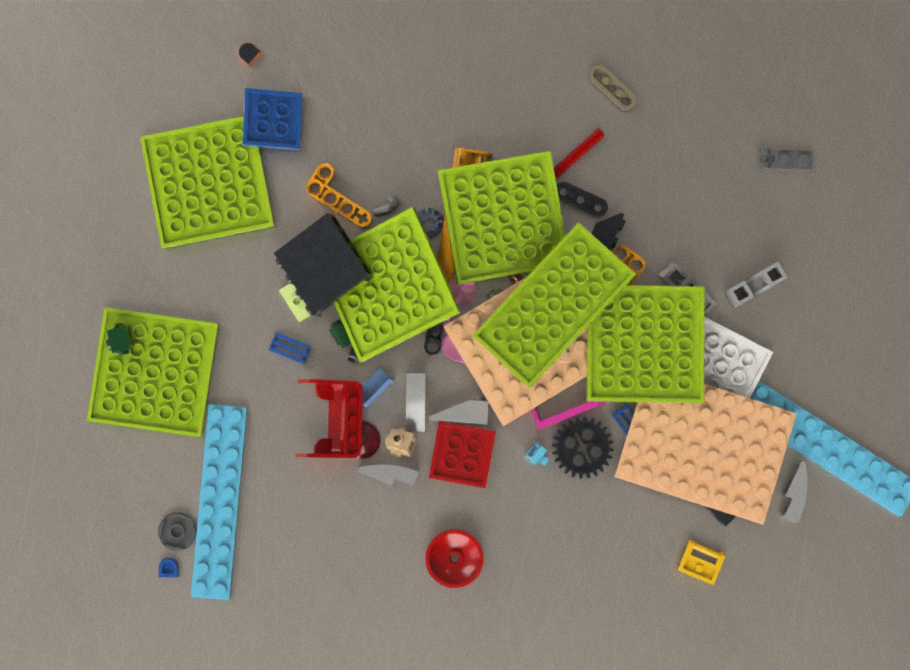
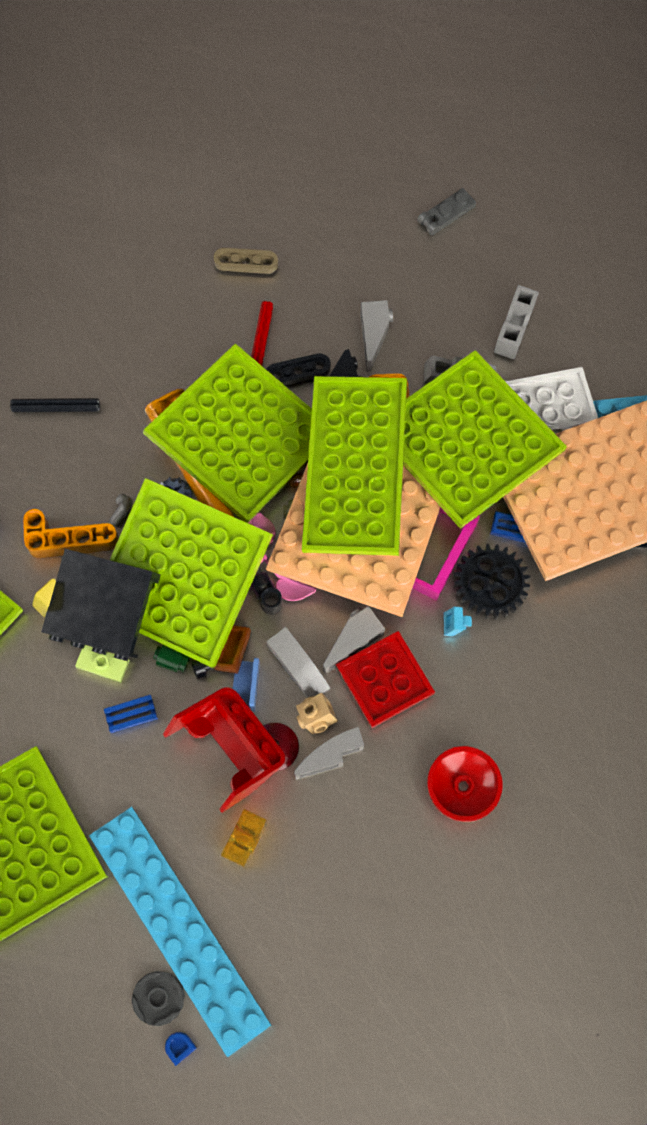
camera: 45 degrees left, 15 degrees down
none -> black axle [10,398,100,412]
none -> light yellow slope [32,578,56,617]
none -> dark orange tile [215,625,251,674]
none -> clear yellow brick [221,809,268,869]
none -> light grey slope [360,300,393,371]

